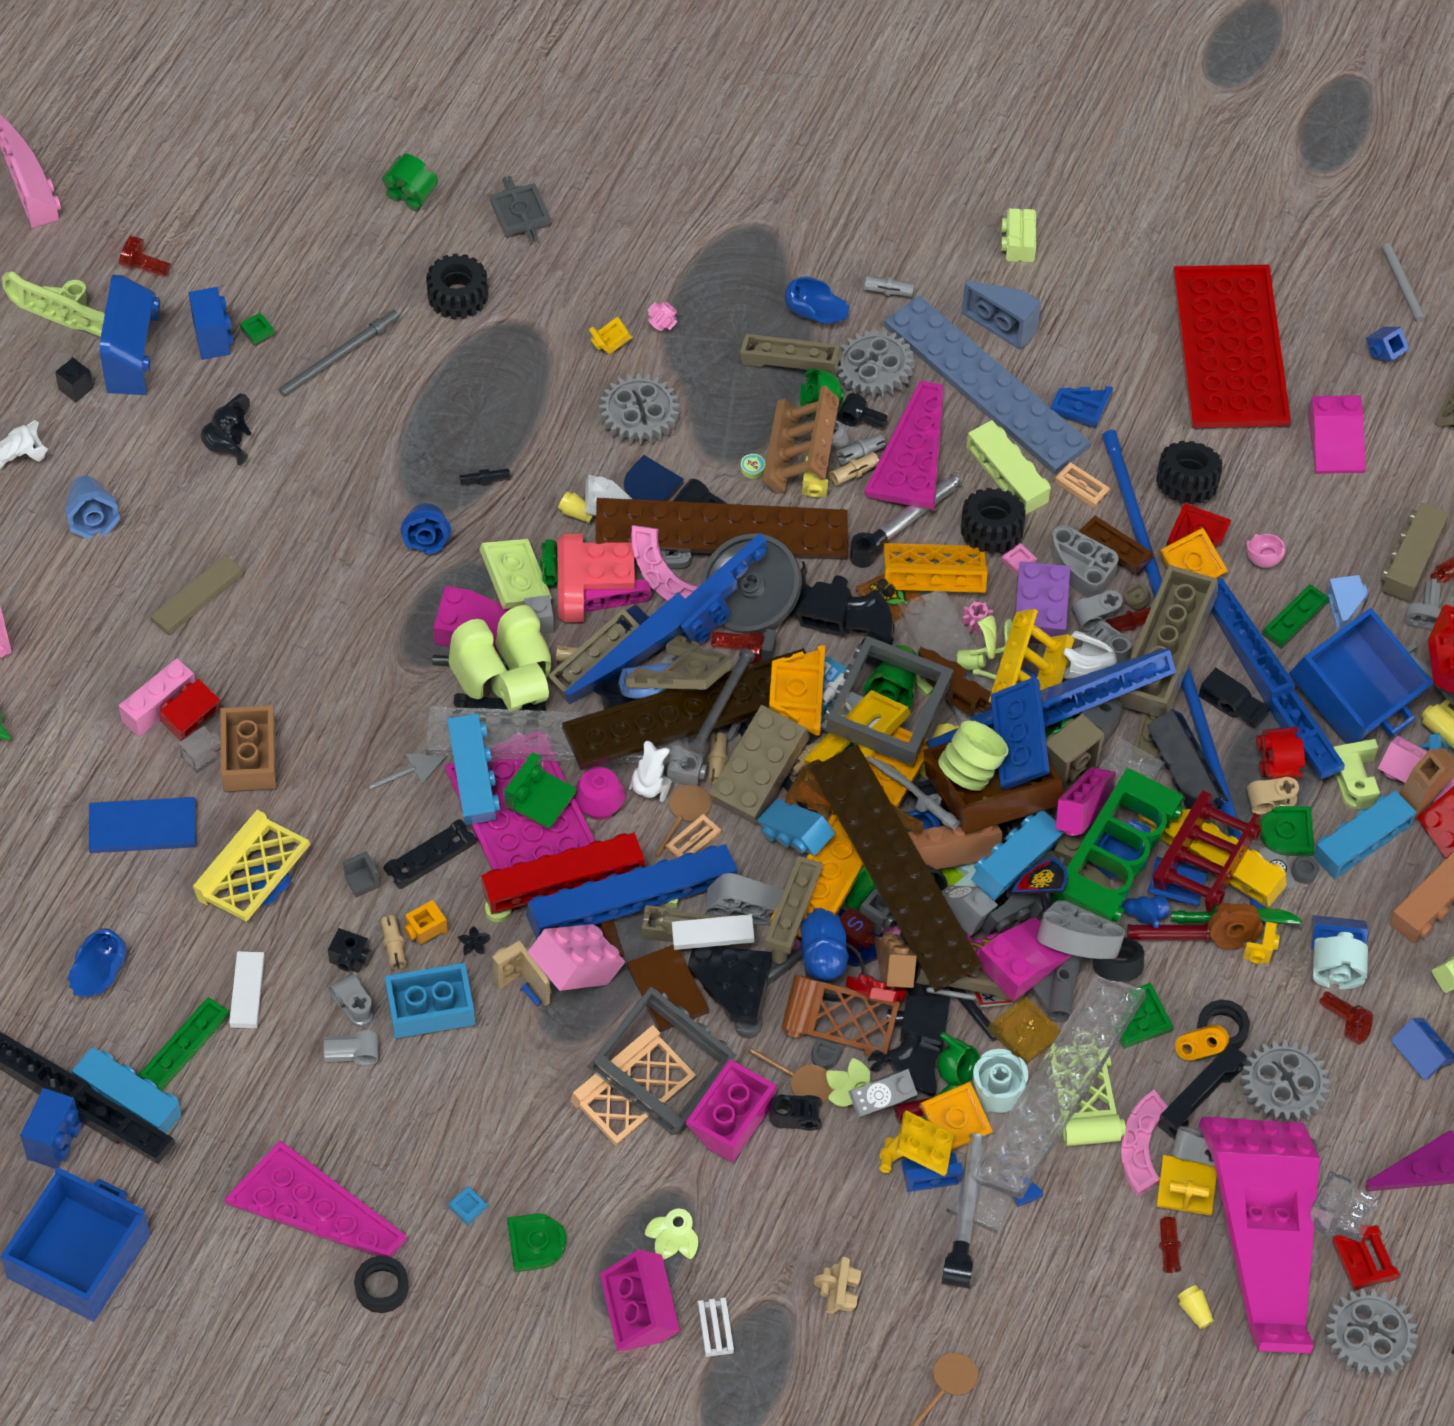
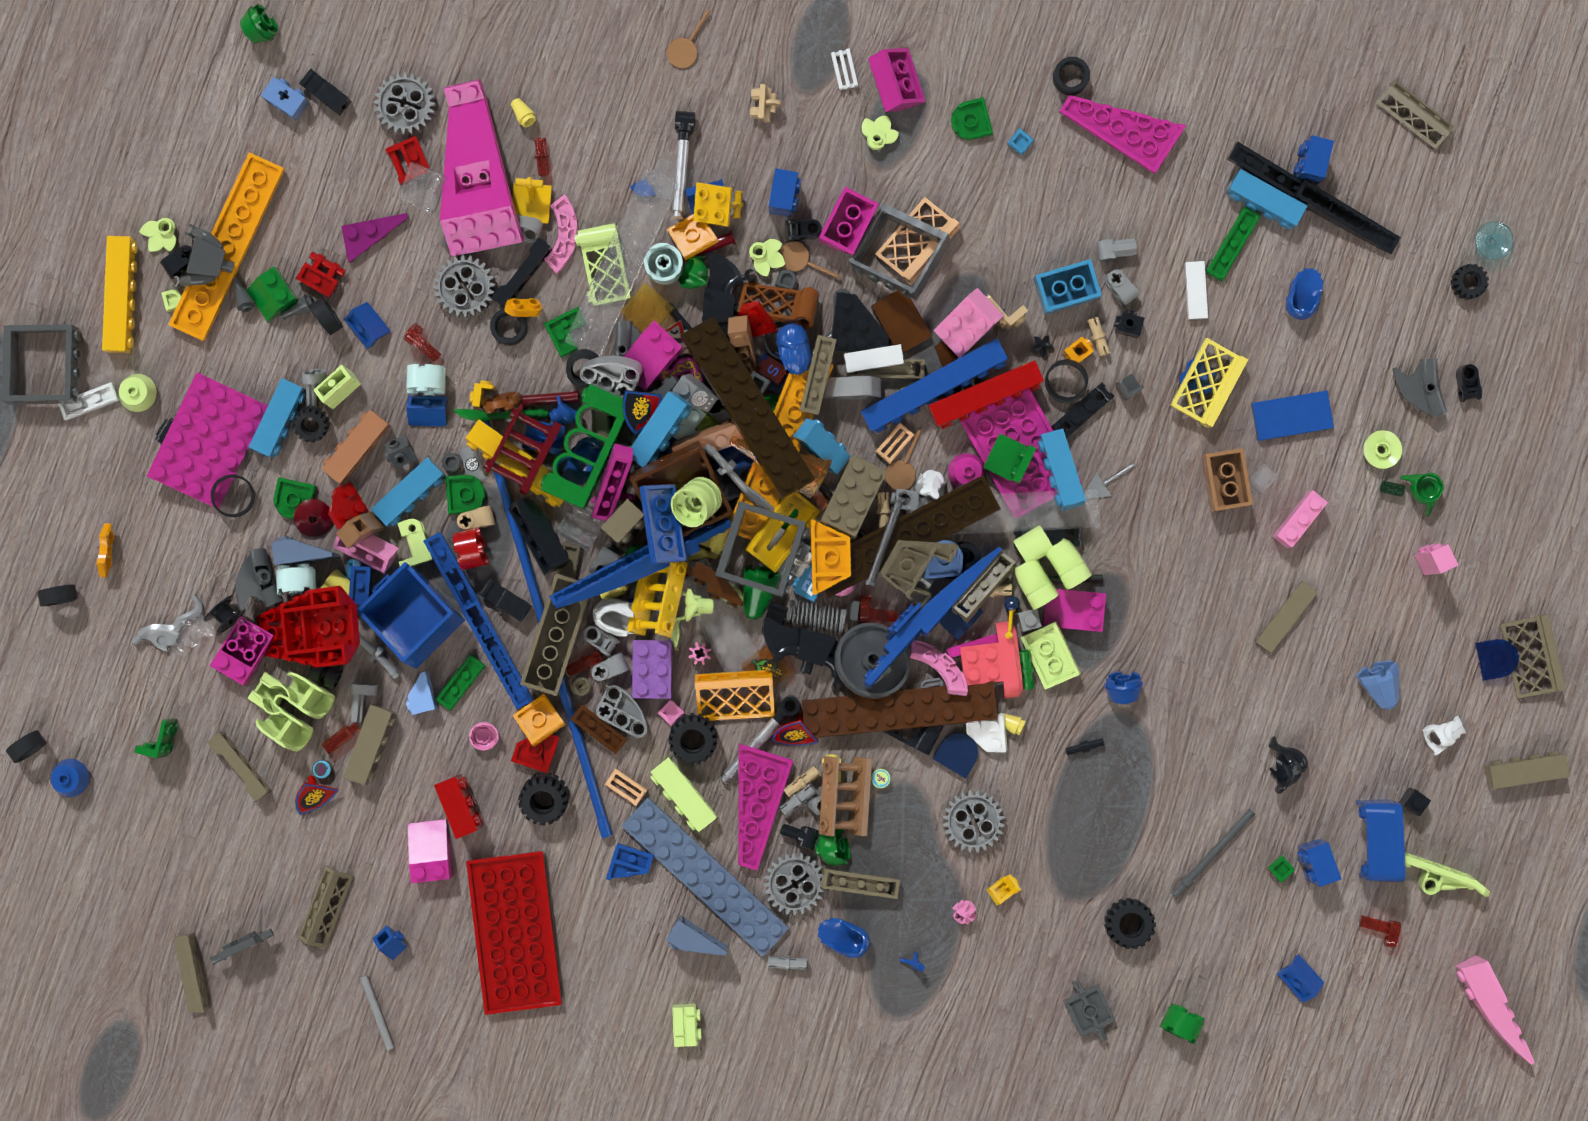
camera: 175 degrees right, 30 degrees up
blue container [0,1167,150,1322] -> none
red brick [160,679,220,742] -> none
light grey slope [848,1069,918,1117] -> none
none -> blue panel [349,566,372,605]
none -> dark grey brick [384,434,416,468]
none -> red piece [434,774,484,839]
none -> blue brick [769,168,801,217]
none -> shield [771,714,819,746]
none -> light grey piece [786,599,847,633]
none -> blue bar [900,952,925,972]
none -> hinge [1004,597,1020,639]
none -> black tyre [1045,359,1088,403]
none -> blue panel [1277,954,1324,1003]
none -> yellowish green dish [1363,430,1402,469]
none -> clear green piece [1380,480,1405,497]

